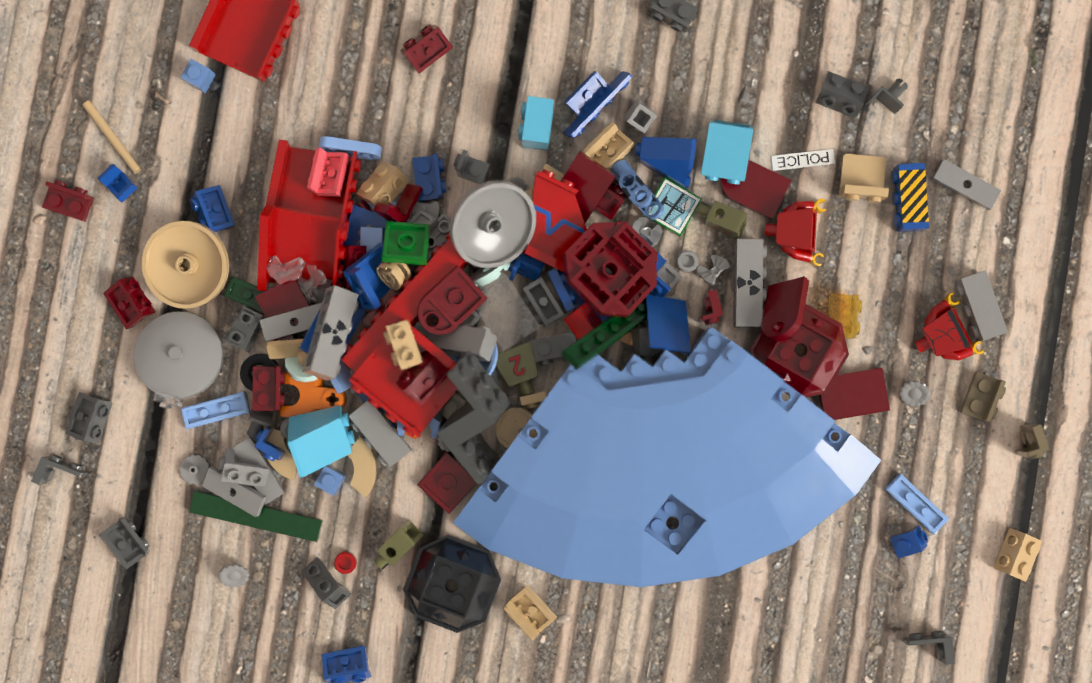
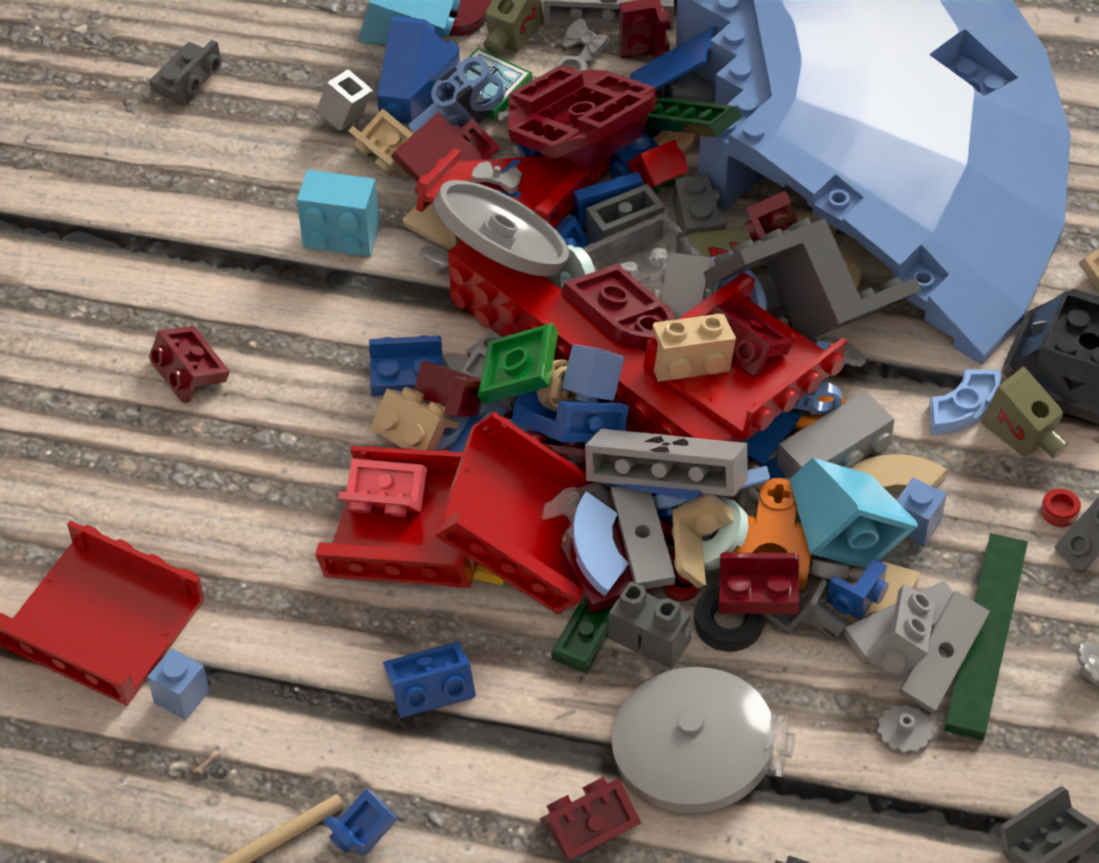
camera: 85 degrees left, 35 degrees down
tan dish [142,221,229,309] -> none
light blue tile [180,392,251,429] -> none
clear bracket [267,256,305,285] -> none
light blue beam [318,136,382,160] -> none
dark red tile [417,452,477,514] -> none
dark grey bracket [454,149,490,184] -> none
blue bracket [563,71,632,138] -> none
none -> light grey piece [471,162,522,194]
none -> medium blue brick [562,344,624,402]
none -> light blue tile [571,491,629,596]
none -> dark red bracket [744,191,798,242]
none -> light blue tile [929,369,1001,435]

